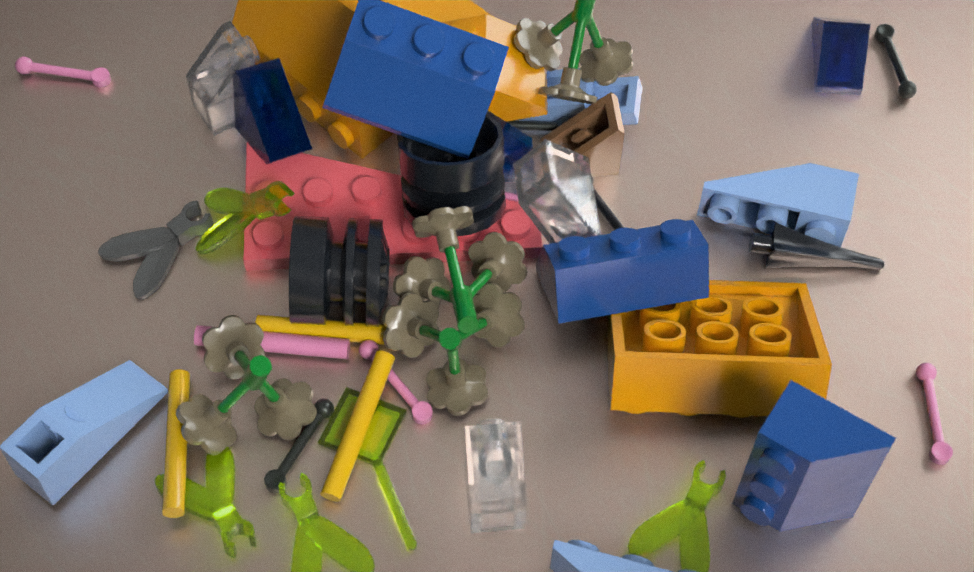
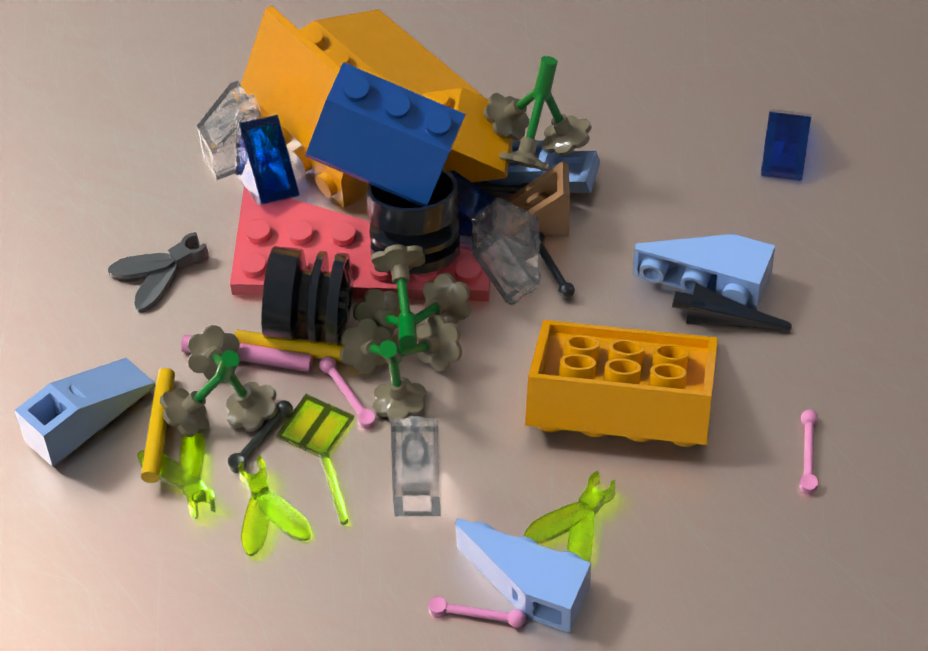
camera: 10 degrees right, 5 degrees down
bright pink hinge [15,57,111,87] -> none
clear neon green piece [196,181,295,254] -> none
yellow bar [320,350,395,502] -> none
blue slope [536,219,709,324] -> none
blue slope [732,380,896,532] -> none
pearl dark grey hinge [875,24,917,99] -> none

